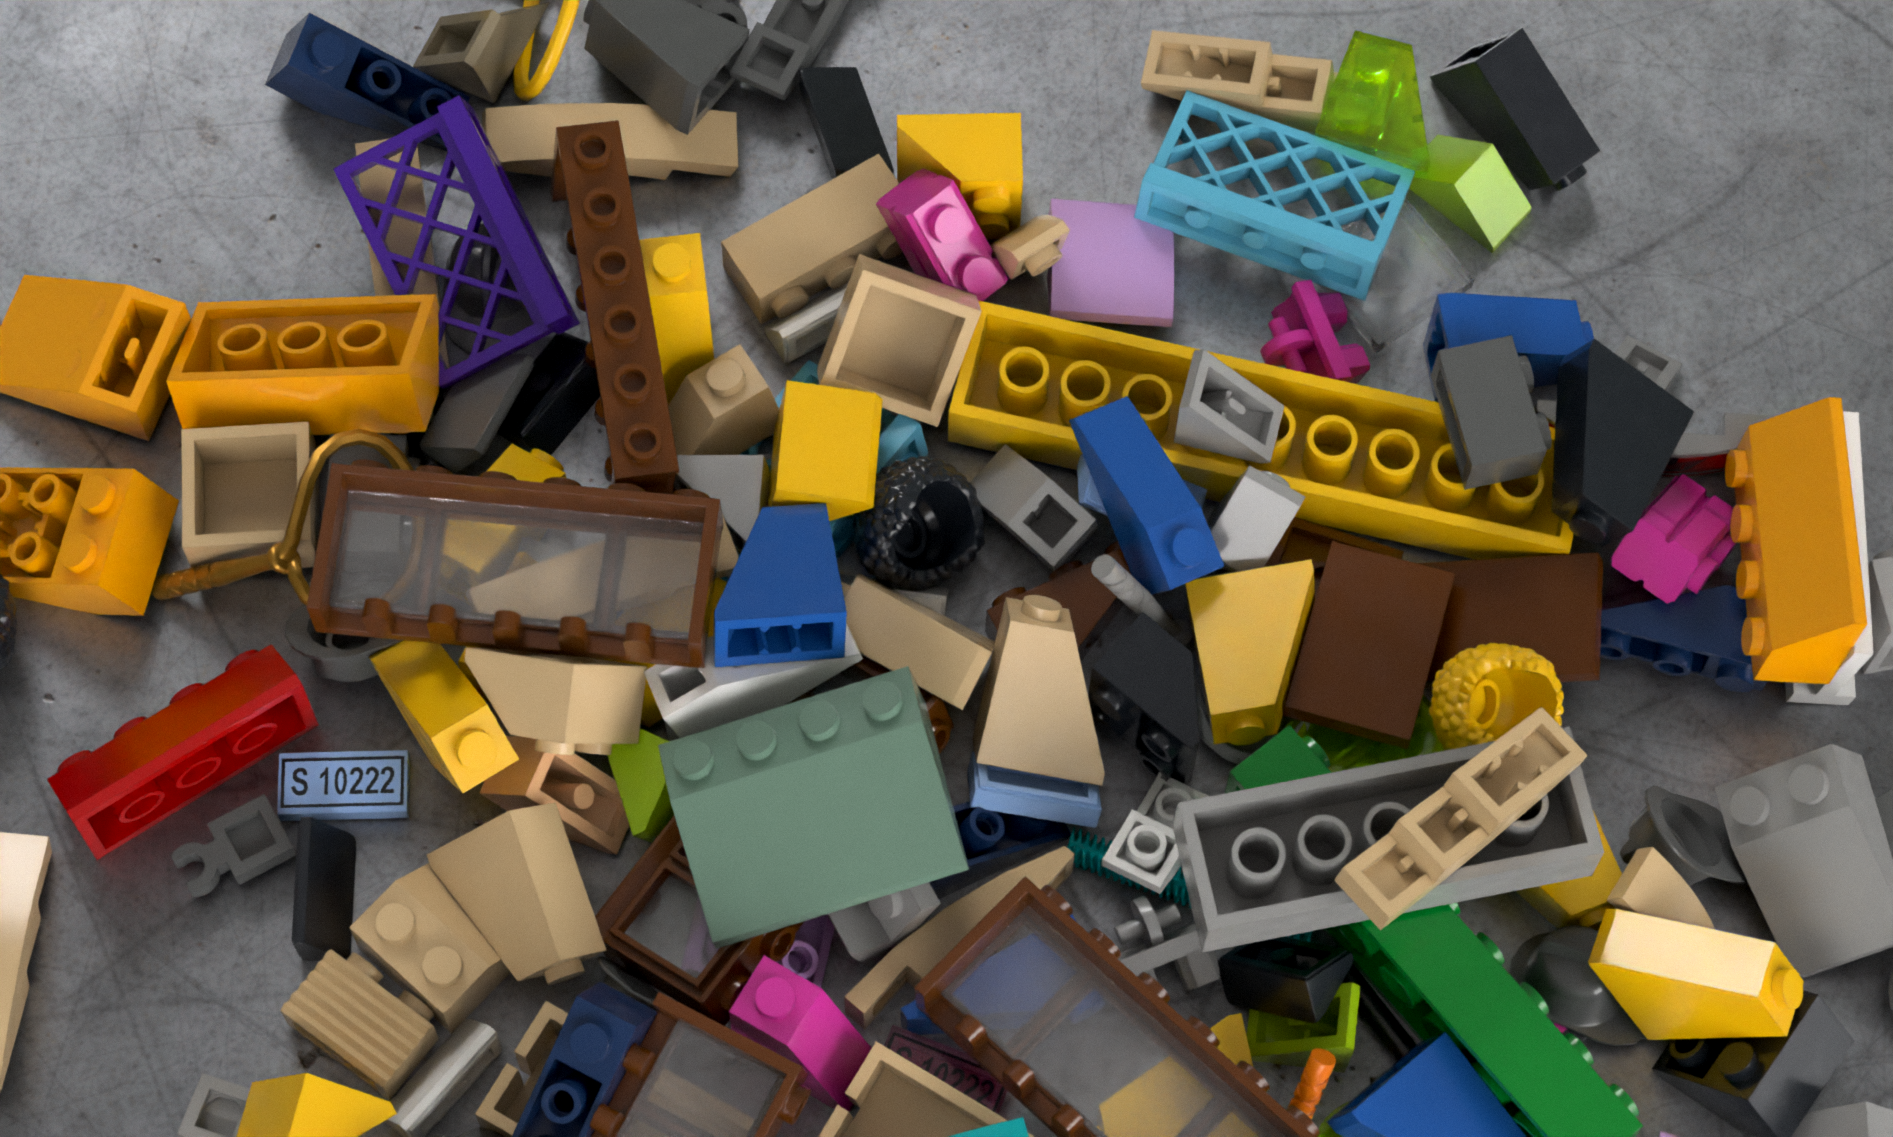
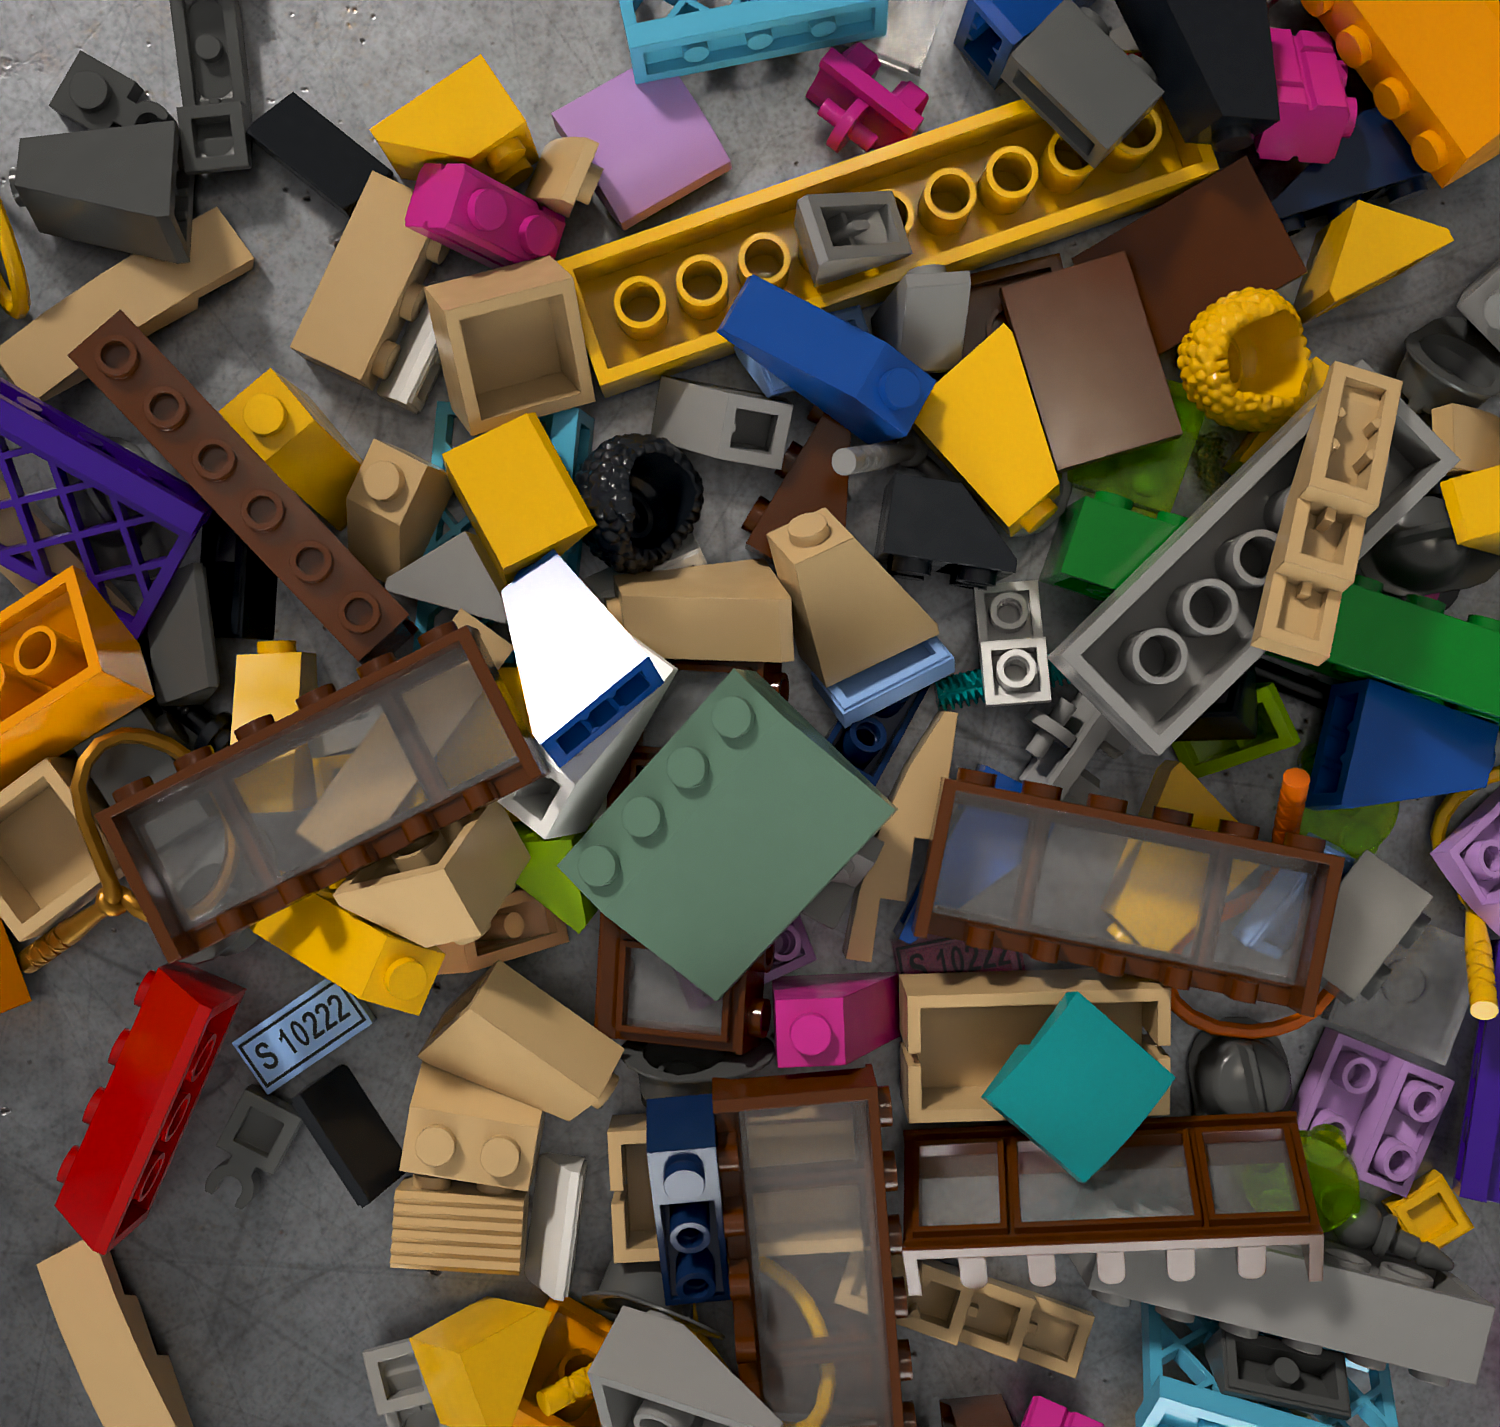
camera: 30 degrees left, 20 degrees up
none -> yellow slope [1293,200,1454,325]

